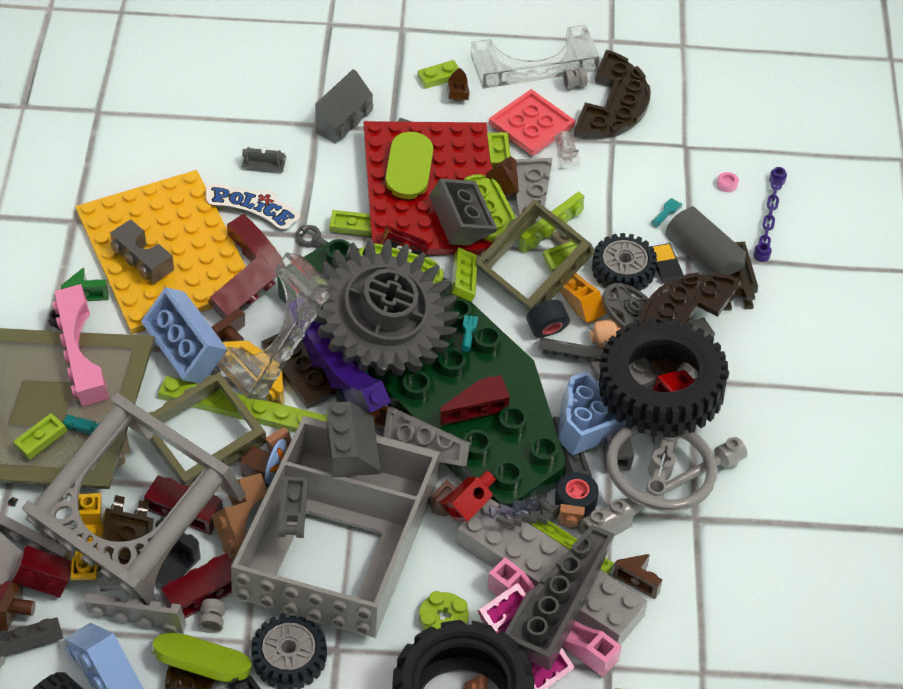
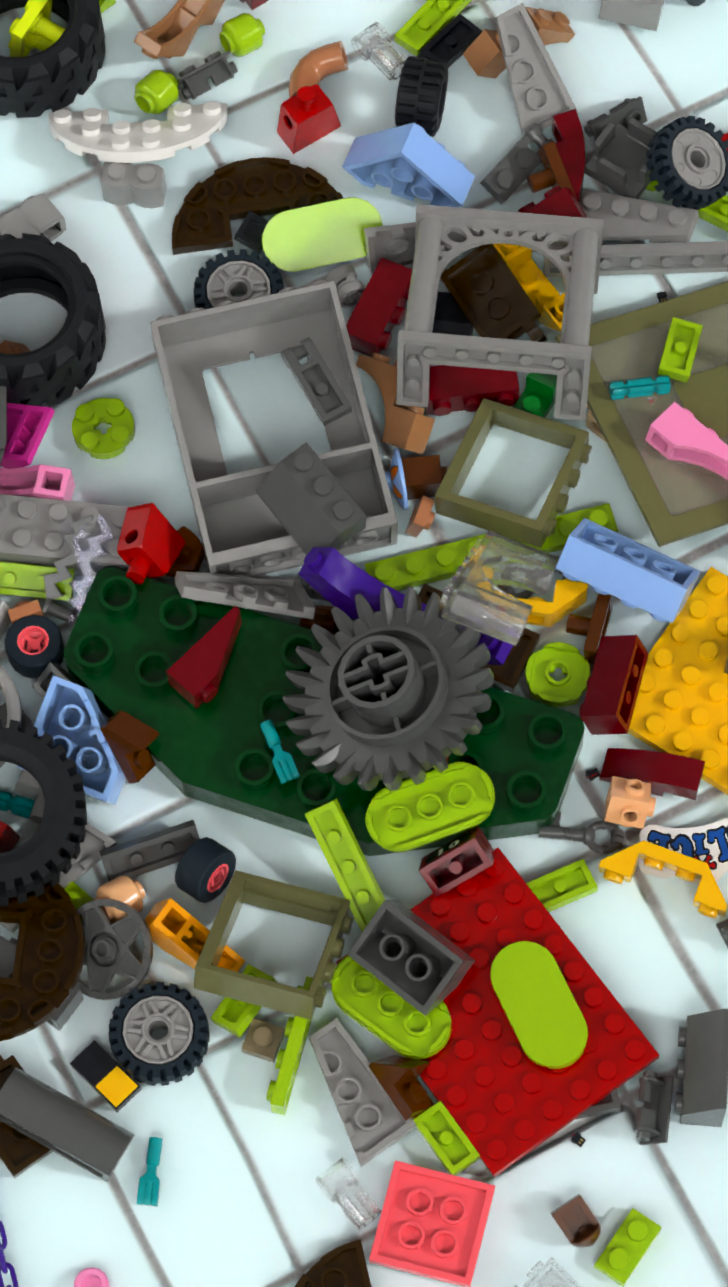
camera: 155 degrees right, 15 degrees up
none -> reddish brown slope [100,710,159,784]
none -> green slope [513,373,557,418]
none -> lime plate [525,642,590,707]
none -> yellow slope [599,840,727,918]
none -> light nougat brick [604,776,656,829]
none -> dark grey hinge [634,1071,674,1145]

